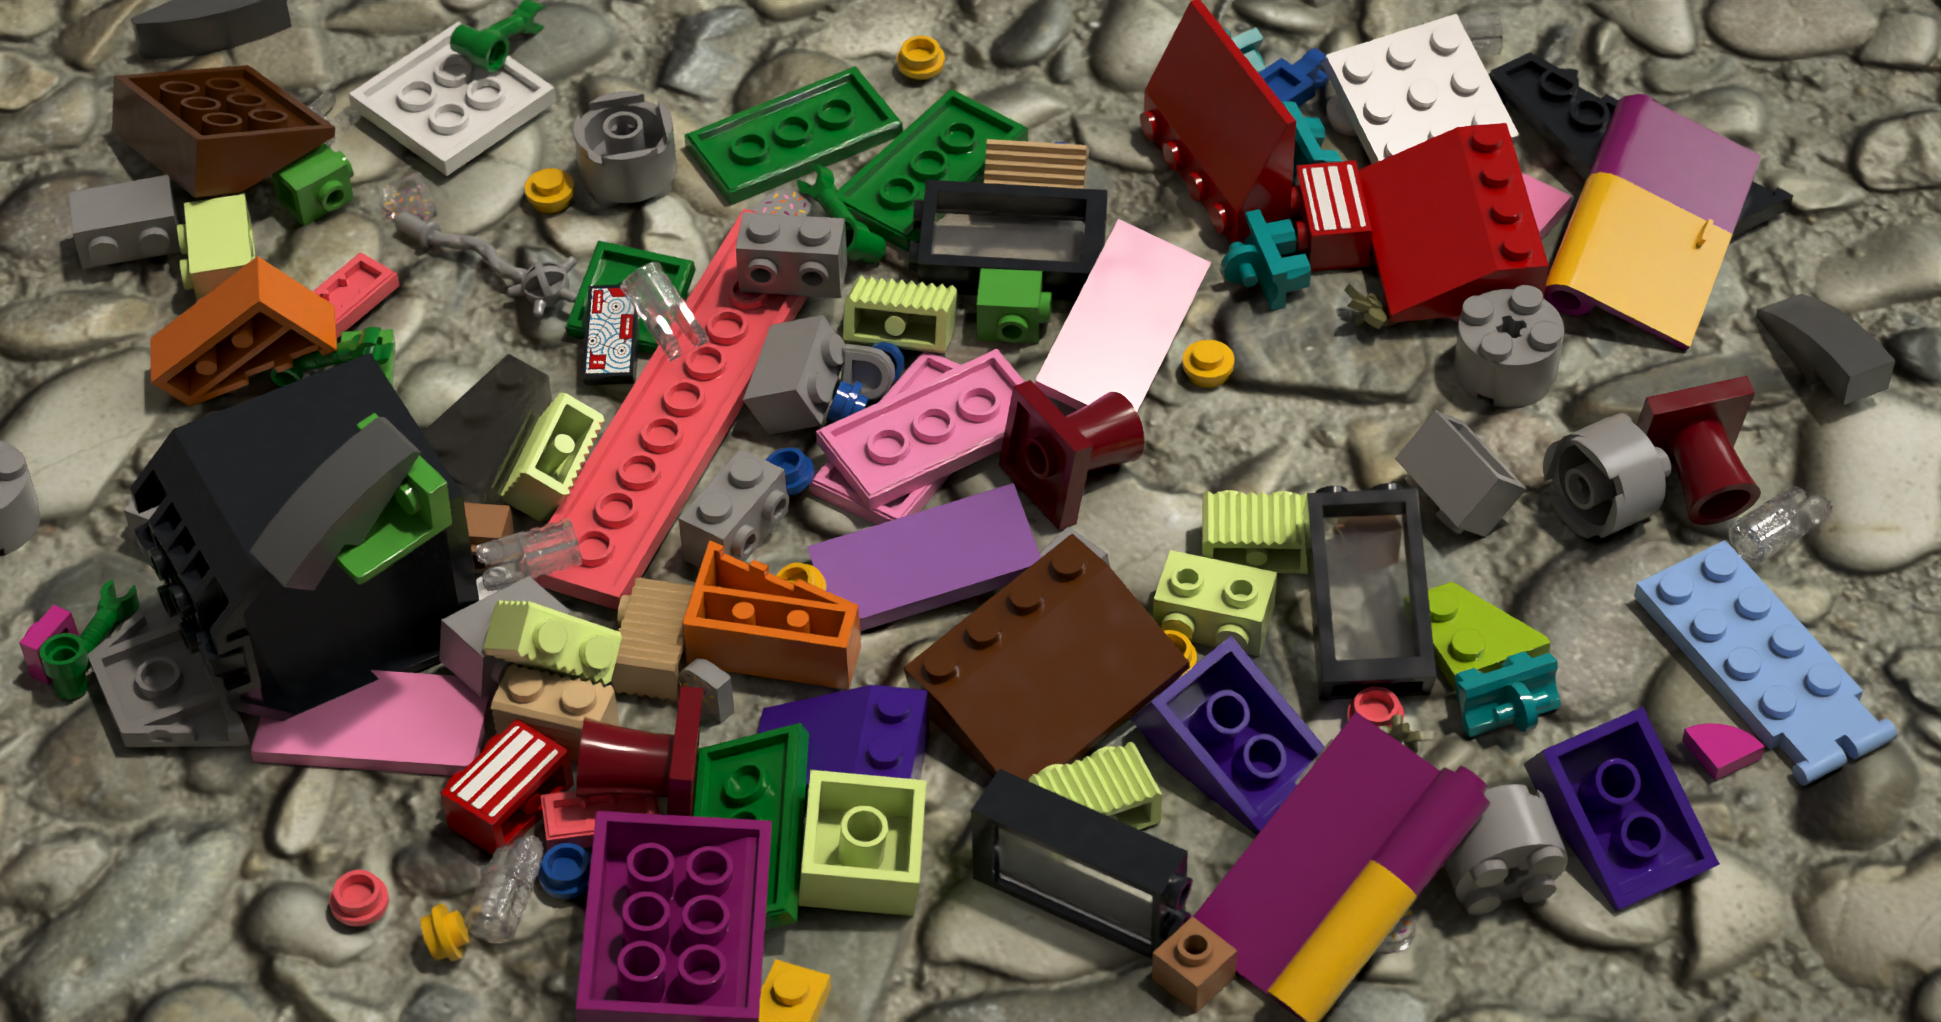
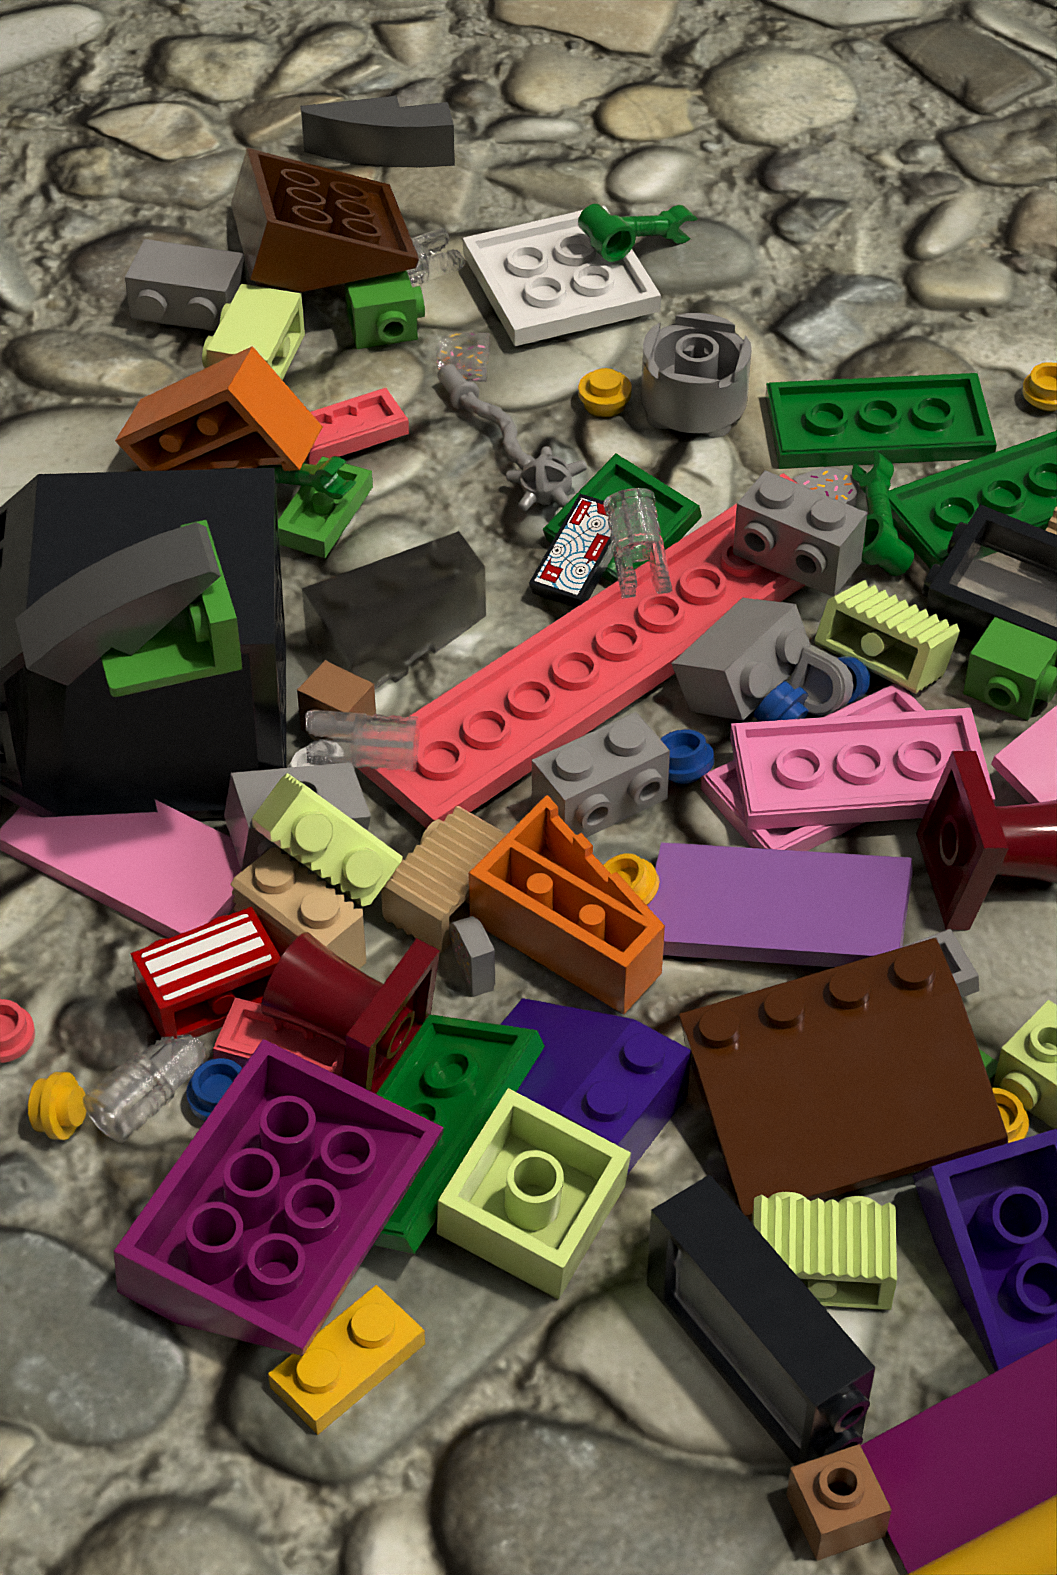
camera: 25 degrees right, 0 degrees up
yellowish green brick [500,393,605,522] -> none

